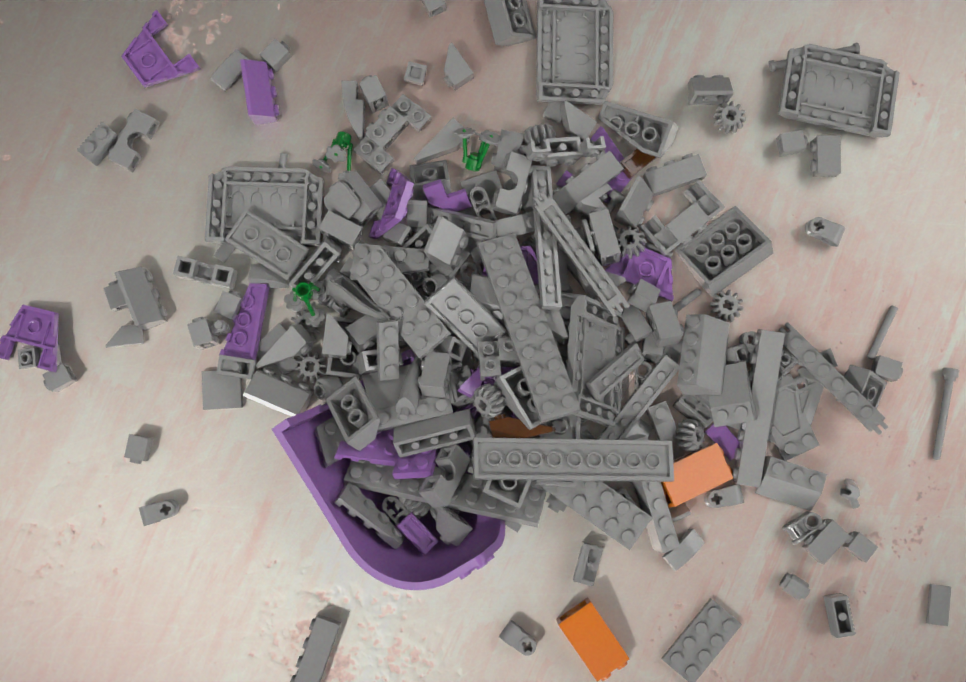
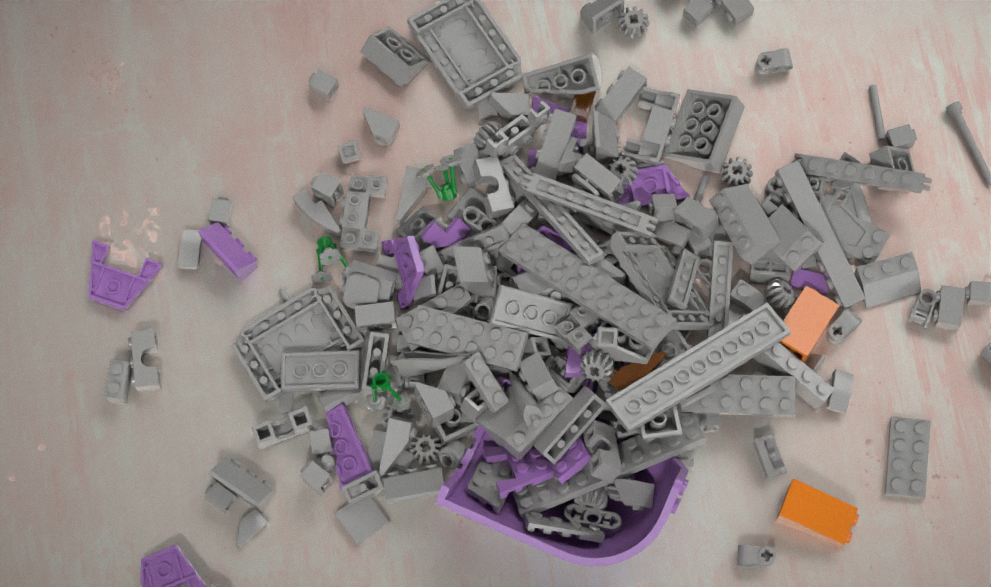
camera: 30 degrees left, 10 degrees down
light grey slope [326,376,380,451] -> none
medium lavender tile [396,512,439,555] -> none
light grey brick [779,572,810,600] -> none
light grey piece [840,478,860,509] -> none
none -> light grey slope [597,327,618,348]

